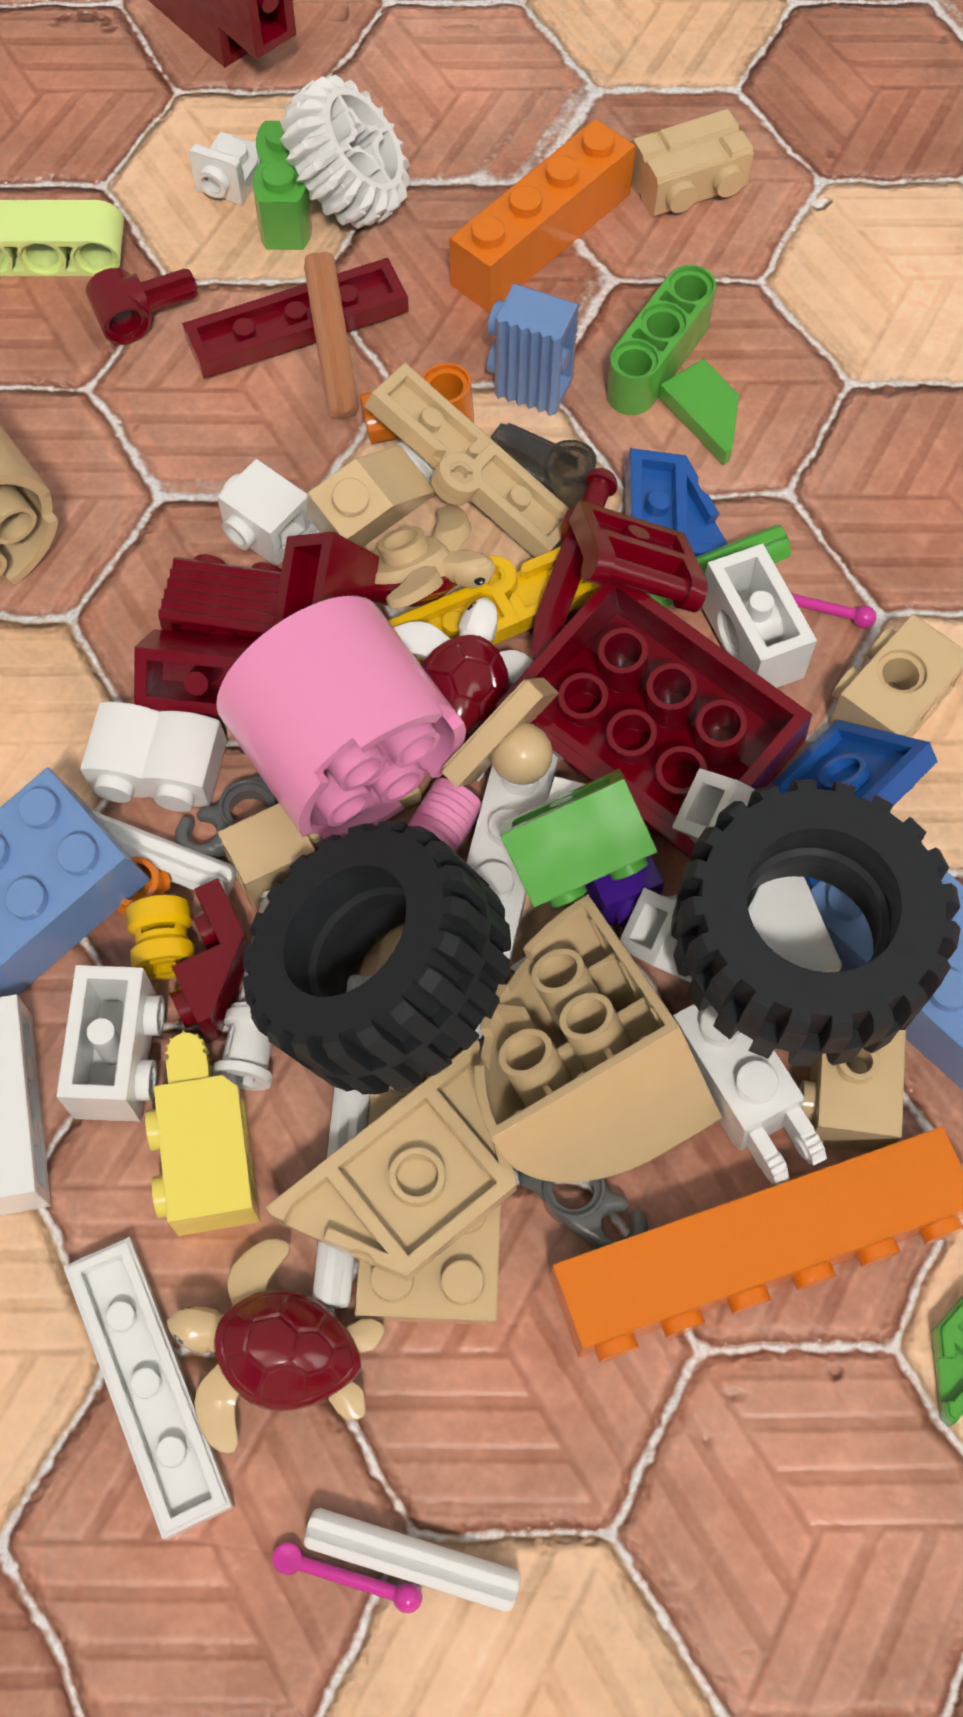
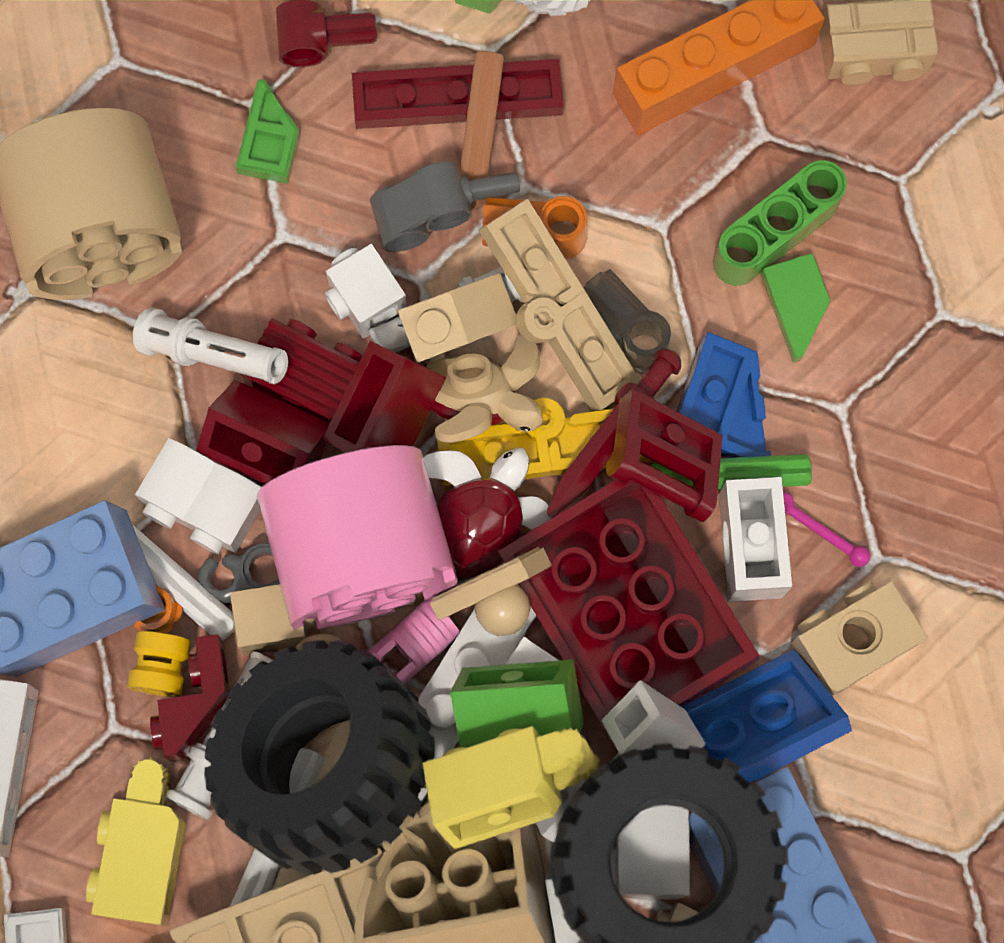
camera: 15 degrees right, 10 degrees up
white brick [56,965,165,1122] -> none
medium blue brick [487,283,580,416] -> none
none -> white pin [133,307,288,384]
none -> bright green tile [236,79,300,184]
none -> dark grey beam [370,161,520,252]
none -> light yellow hinge [423,726,600,849]

